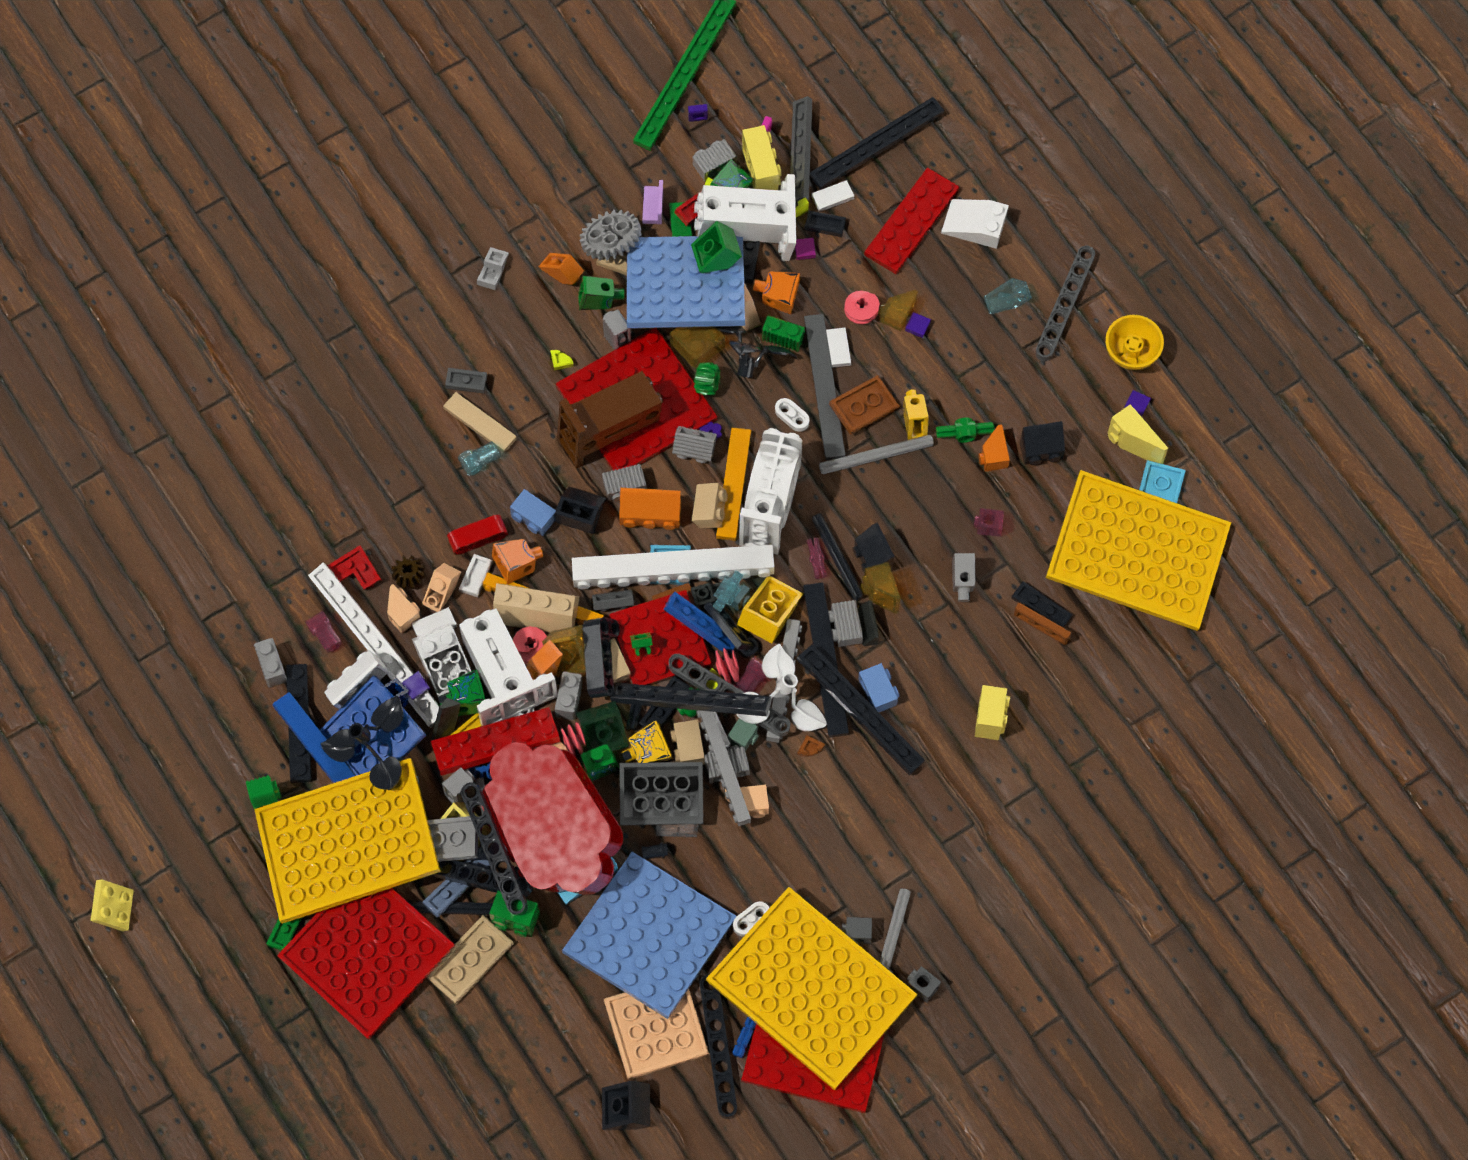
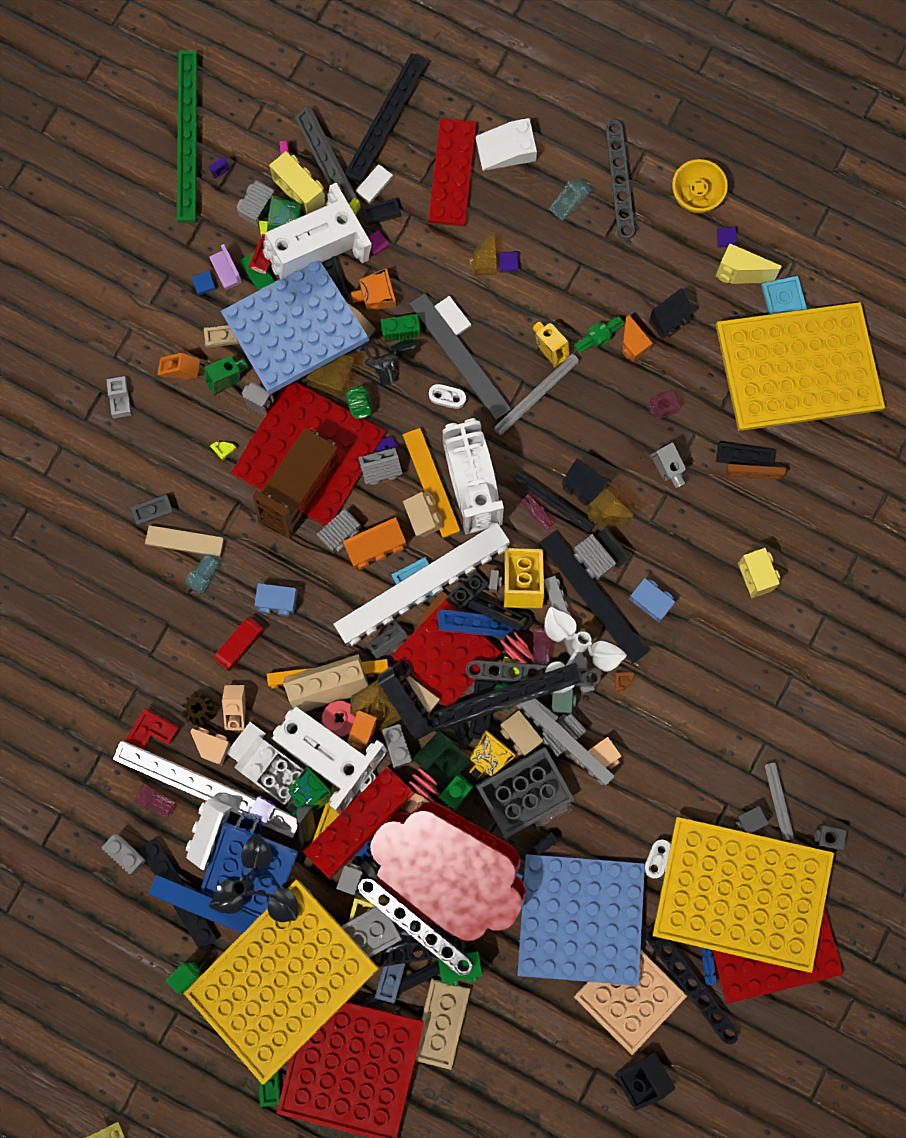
camera: 25 degrees left, 10 degrees up
white tile [459,554,493,598] -> none
orange torso [492,539,543,584] -> none
black slope [555,487,606,534] -> none
light grey gear [579,210,642,261] -> none
green tile [630,632,653,656] -> none
green slope [691,221,742,273] -> none
clear light blue gear [713,570,744,612] -> none
black plate [797,645,925,776] -> none
dark orange tile [829,375,899,435] -> none
coral piece [844,291,880,324] -> none
none -> blue tile [192,271,216,296]

